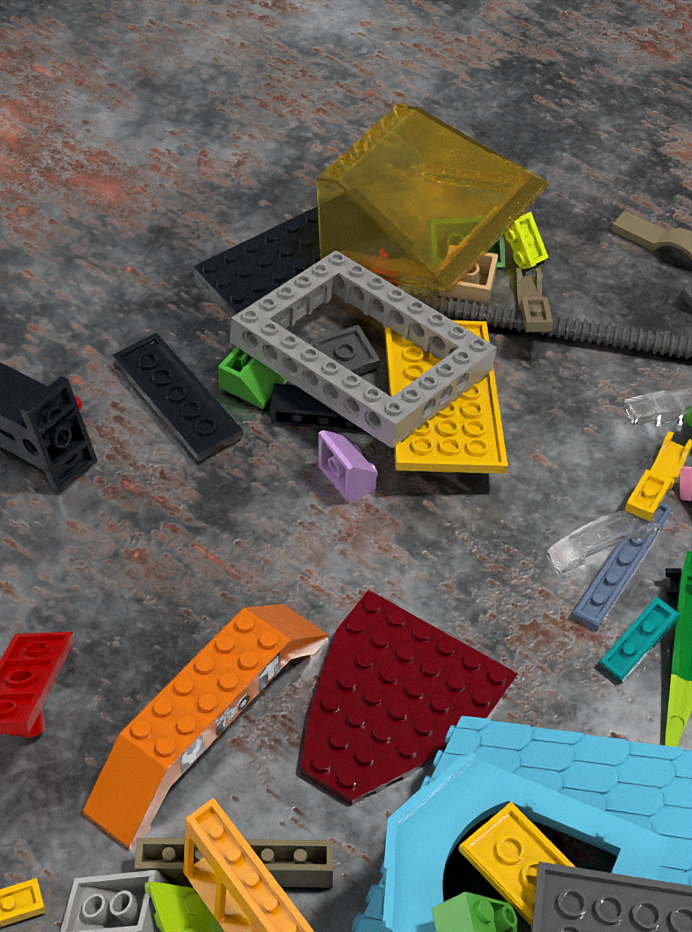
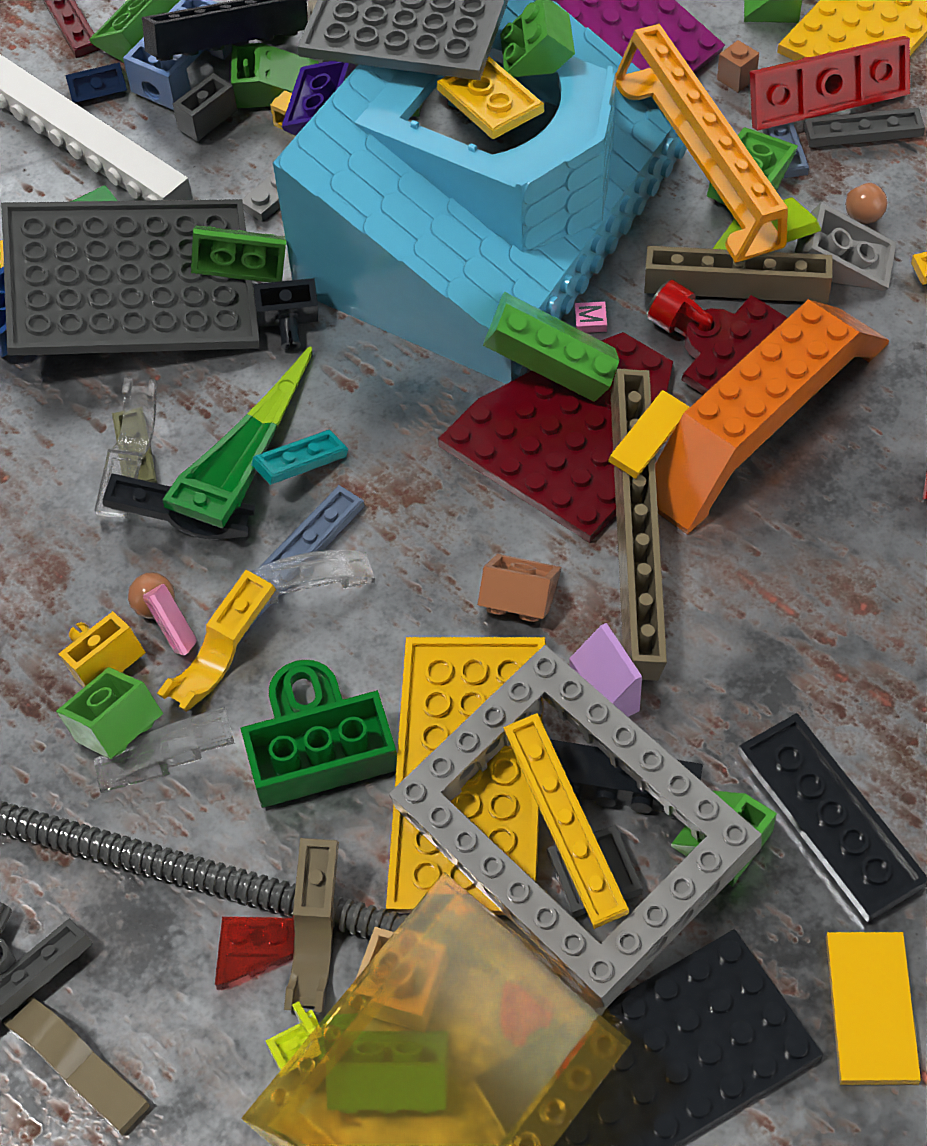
camera: 170 degrees left, 5 degrees up
none -> clear red wing [215,916,295,990]
none -> green brick [240,660,397,808]
none -> nougat slope [477,554,562,622]
none -> bright green slope [483,292,619,402]
none -> yellow tile [503,713,629,929]
none -> bright pink tile [575,302,607,333]
none -> yellow tile [608,390,690,479]
none -> dark tan brick [610,369,667,681]
none -> dark red plate [647,280,788,395]
none -> yellow tile [826,932,921,1085]

